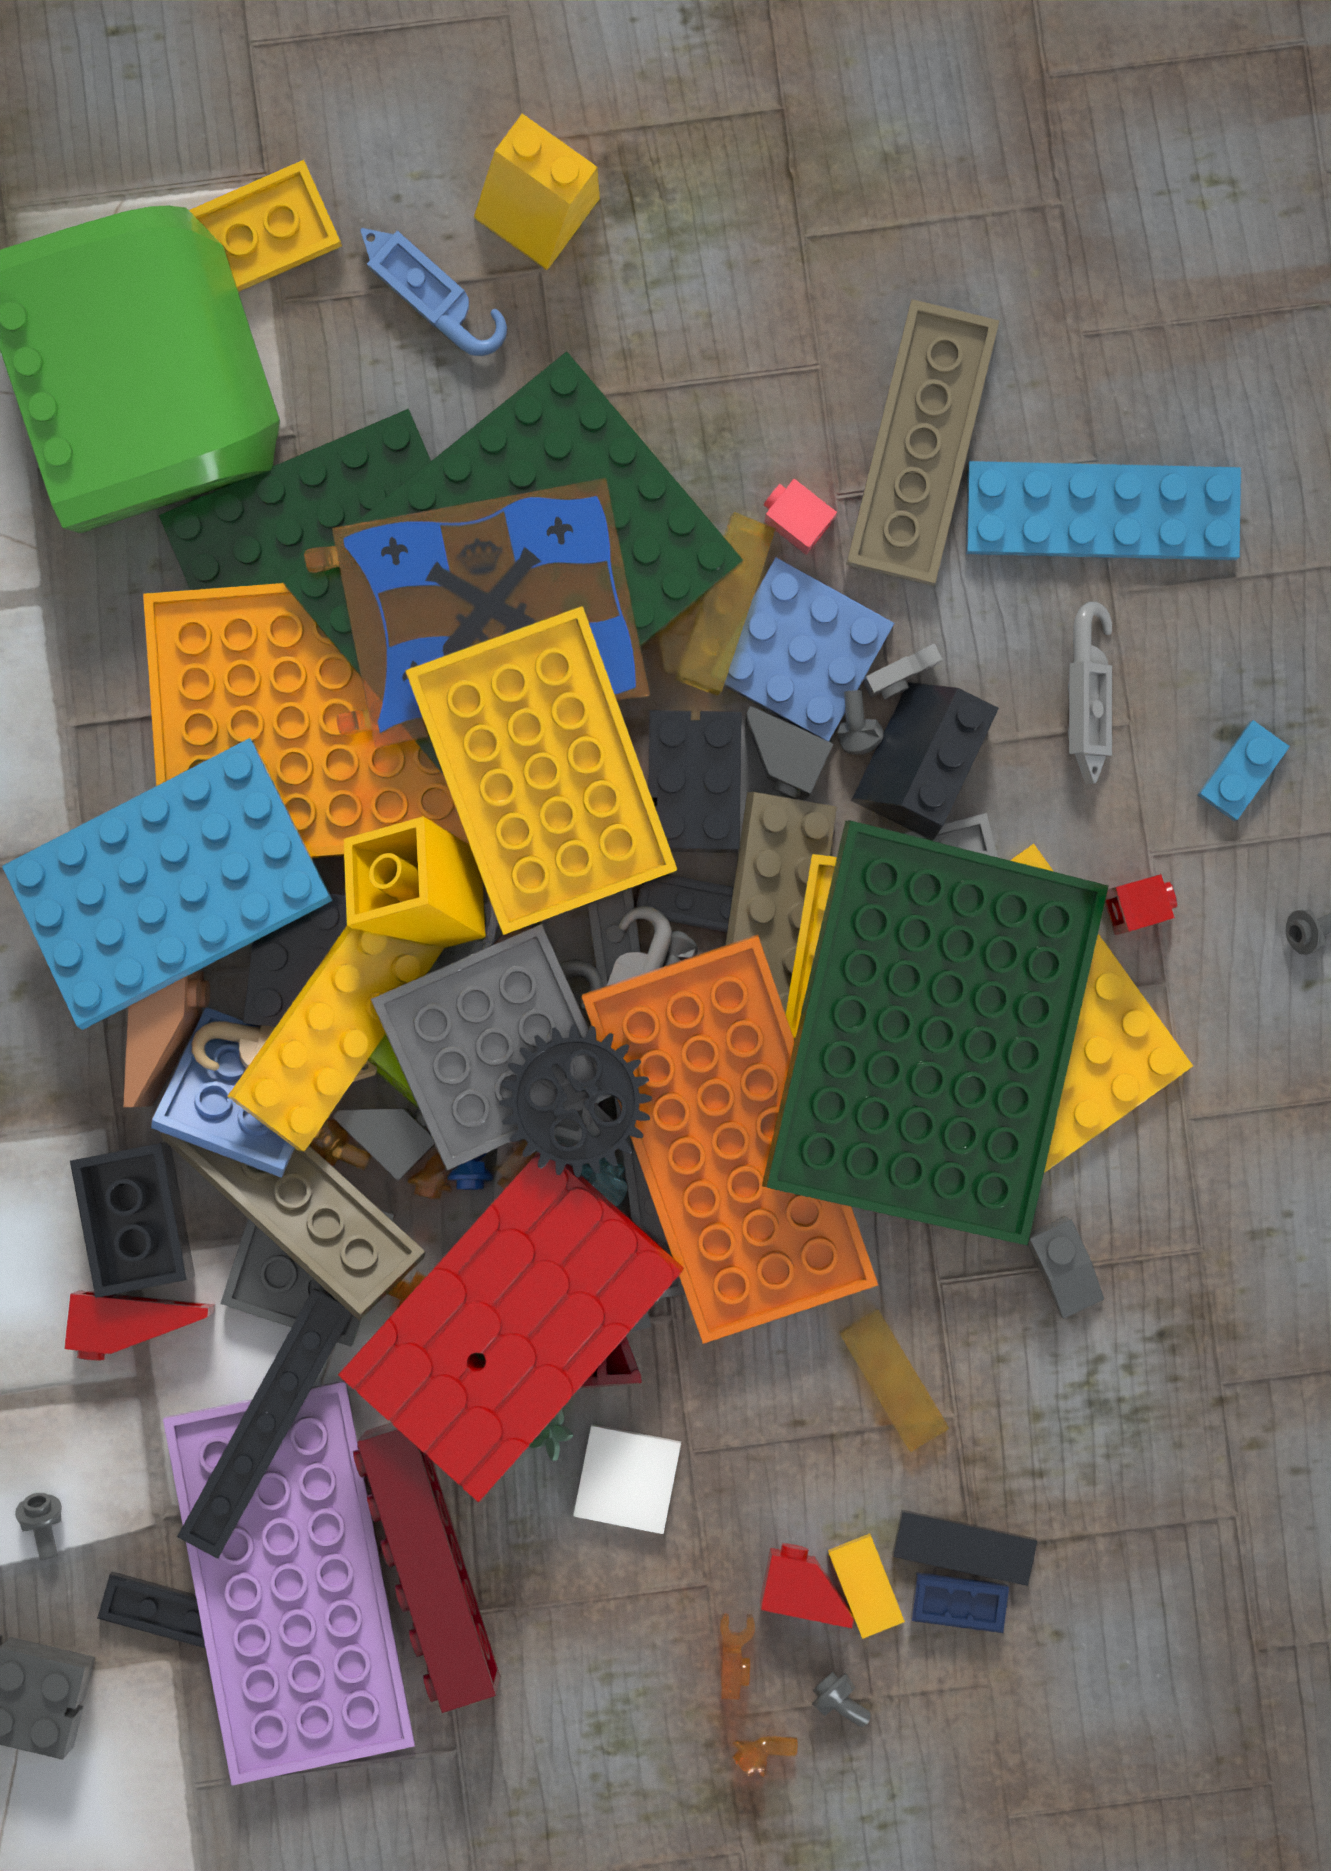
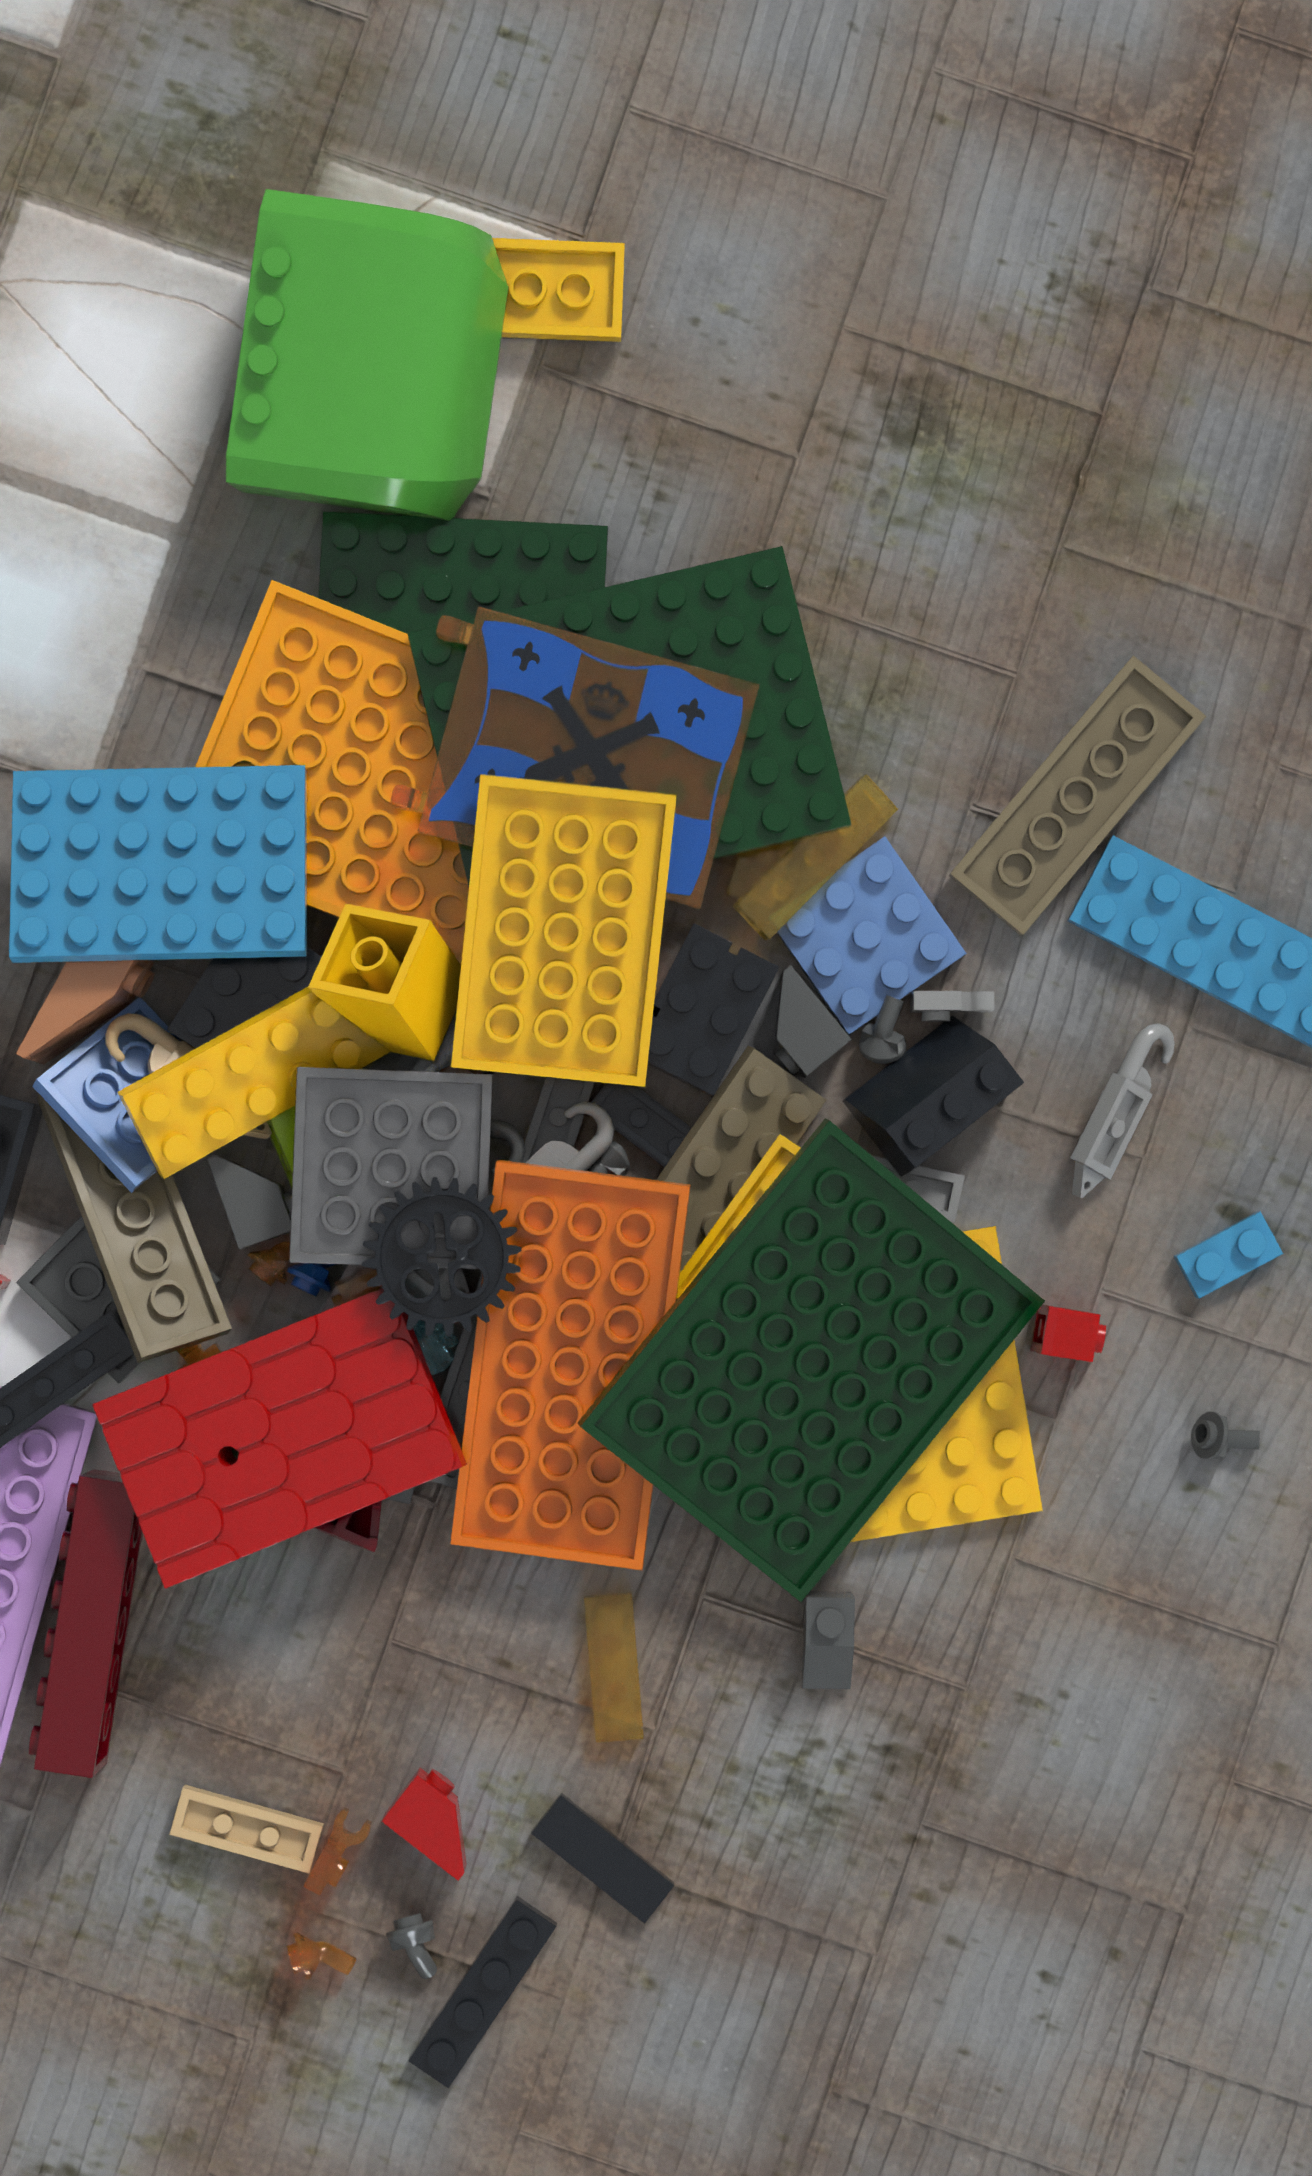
camera: 20 degrees right, 0 degrees up
clear orange plate [309,1120,372,1171] -> none
medium blue plate [360,228,507,356] -> none
yellow slope [474,113,600,270] -> none
sand green plant [529,1409,574,1461] -> none
white tile [573,1424,681,1534] -> none
coral brick [763,479,837,555] -> none
yellow tile [828,1533,905,1639] -> none
dark blue plate [911,1572,1009,1633] -> none
none -> tan plate [169,1785,324,1874]
none -> black plate [408,1896,557,2088]

